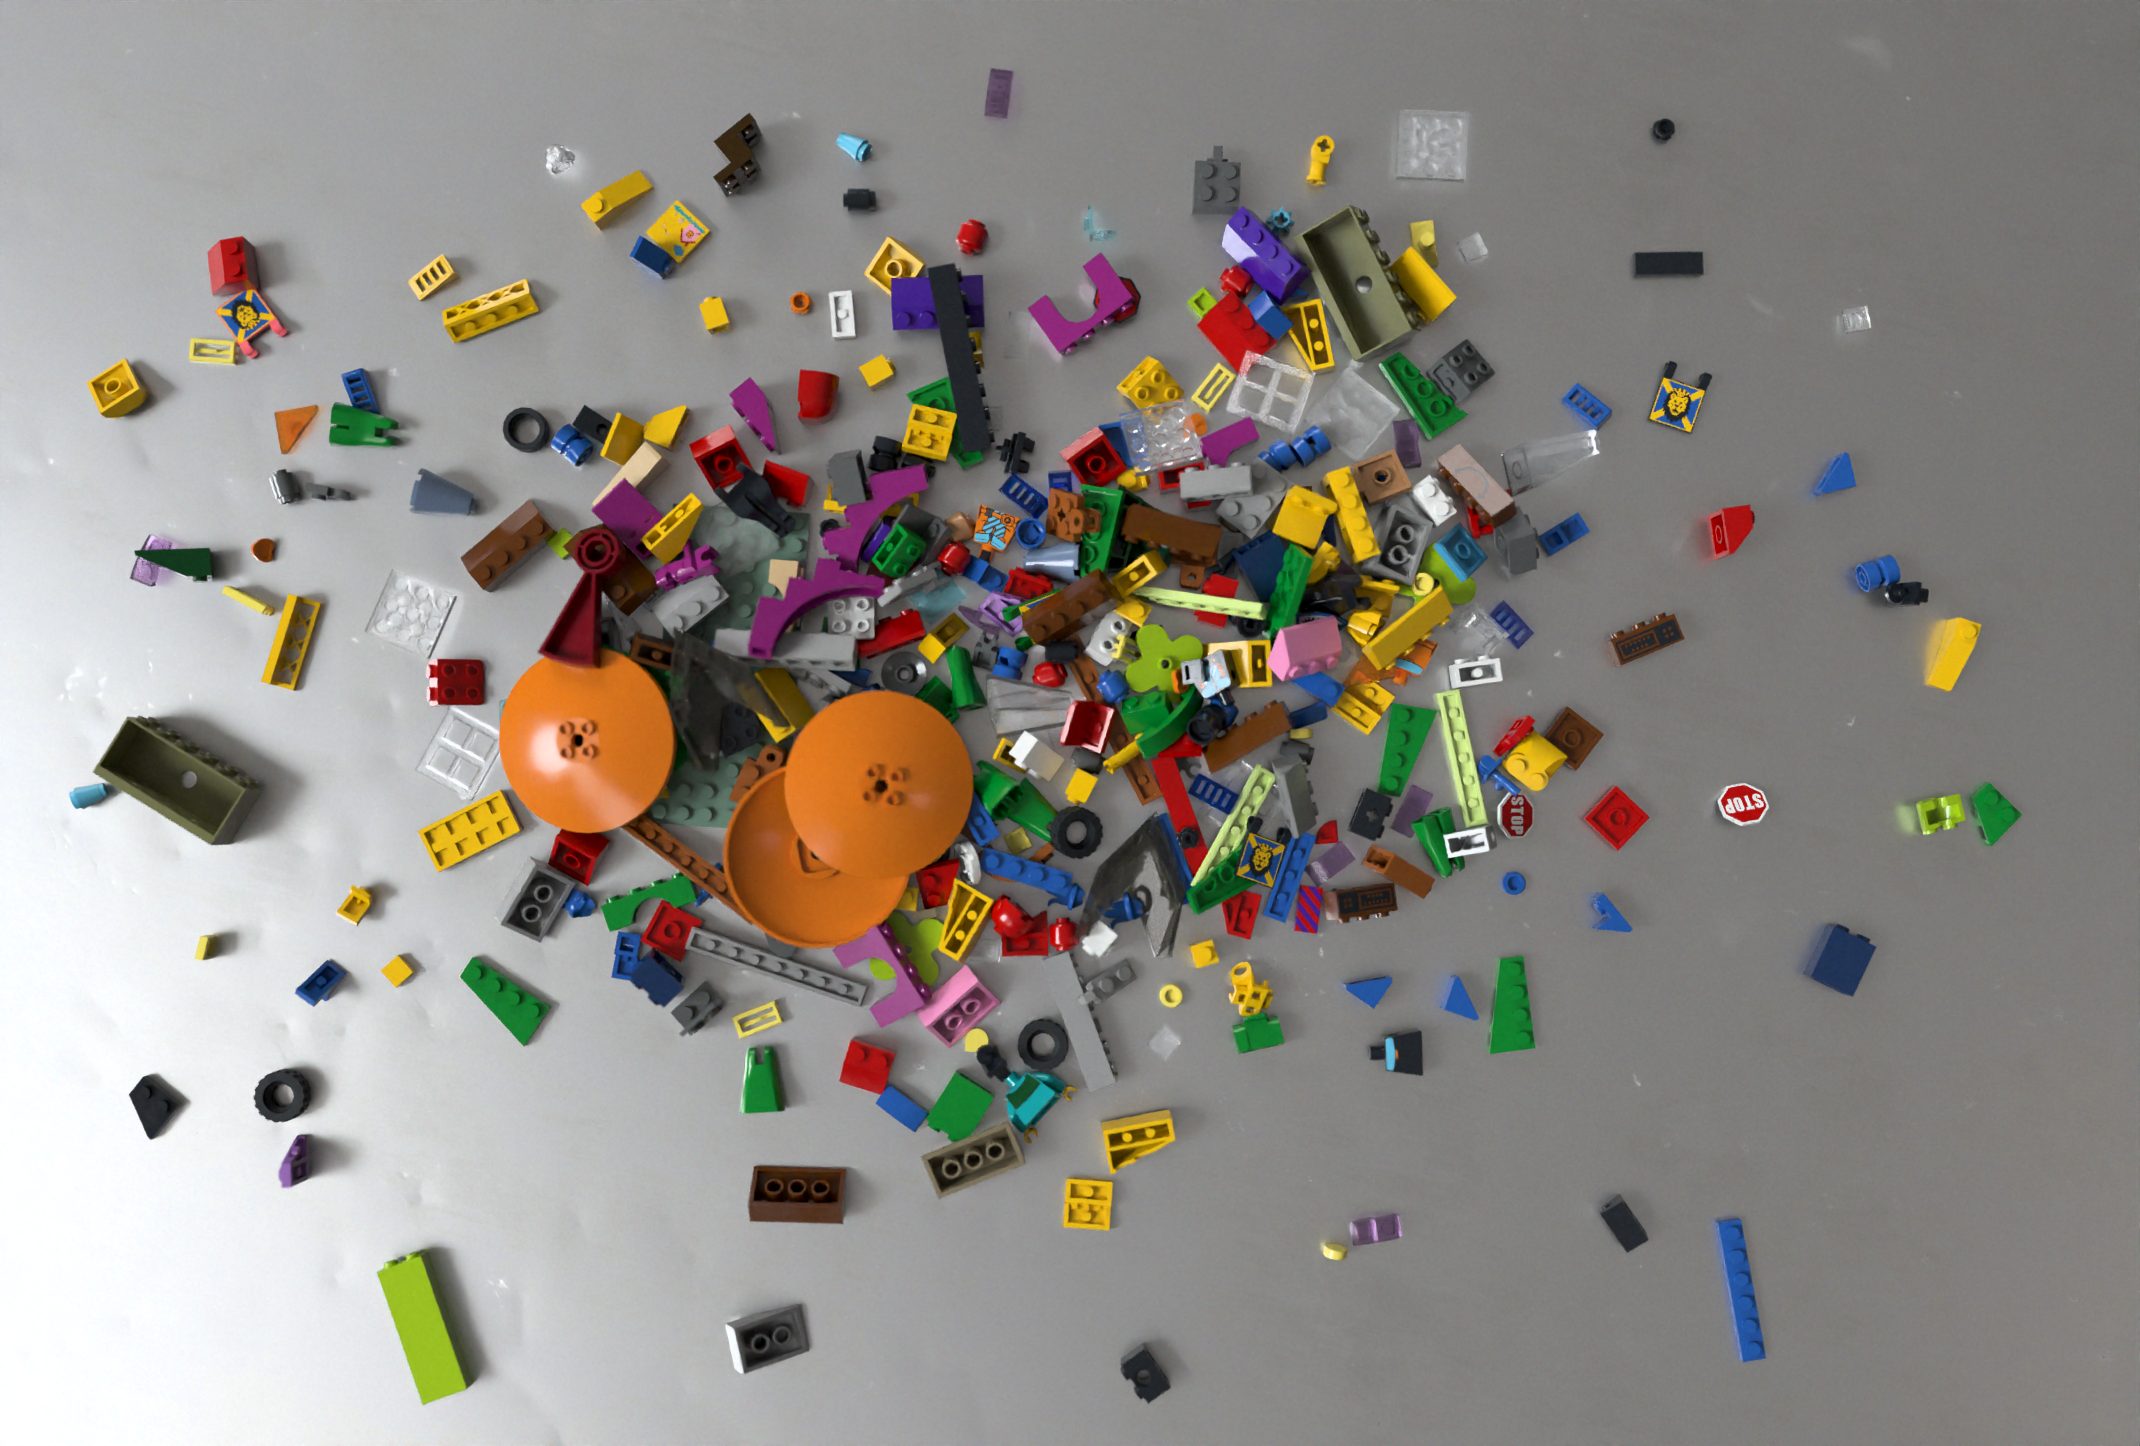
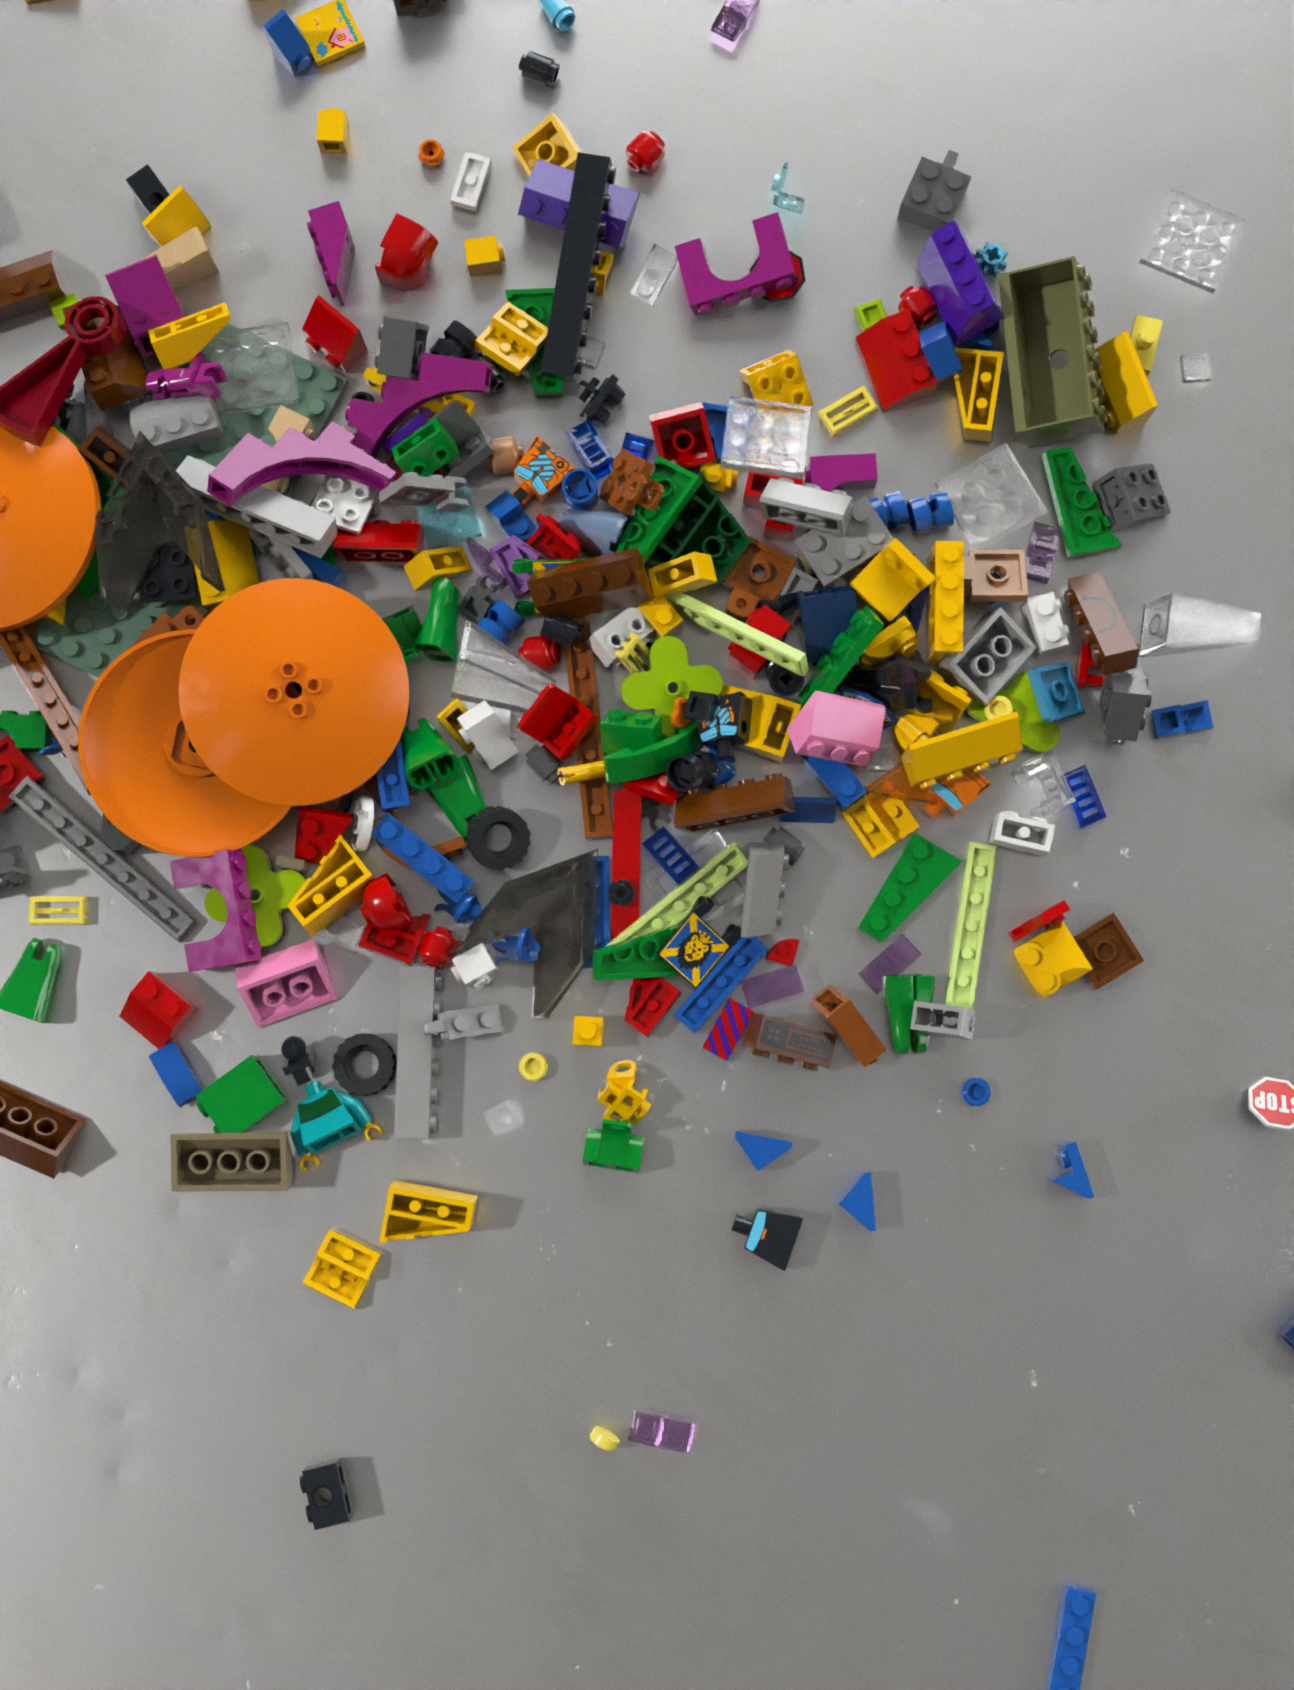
camera: 25 degrees right, 5 degrees down
yellow fence [442,279,539,343] -> none
black tyre [503,407,550,453] -> none
blue wheel [551,424,595,467] -> none
yellow slope [643,405,691,452] -> none
red slope [689,424,754,491] -> none
black animal [714,462,796,538] -> none
dark grey dish [881,651,927,696] -> none
yellow brick [895,886,920,911] -> none
red head [937,541,972,577] -> none
light yellow tile [965,1028,989,1052] -> none
light yellow tile [1003,826,1034,856] -> none
yellow slope [1065,768,1098,806] -> none
blue head [1096,669,1130,704] -> none
reddish brown slope [1120,504,1223,562] -> none
orange piece [1183,413,1207,436] -> none
clear window [1225,350,1315,435] -> none
light yellow tile [1290,729,1313,739] -> none
yellow connector [1306,136,1334,185] -> none
black brick [1347,788,1393,841] -> none
blue arm [1477,755,1521,797] -> none
green wing [1488,956,1535,1054] -> none
piece [1498,792,1534,839] -> none
blue slope [1562,383,1612,432] -> none
red plate [1583,785,1650,851] -> none
black hinge [1600,1195,1649,1253] -> none
brick [1605,612,1685,667] -> none

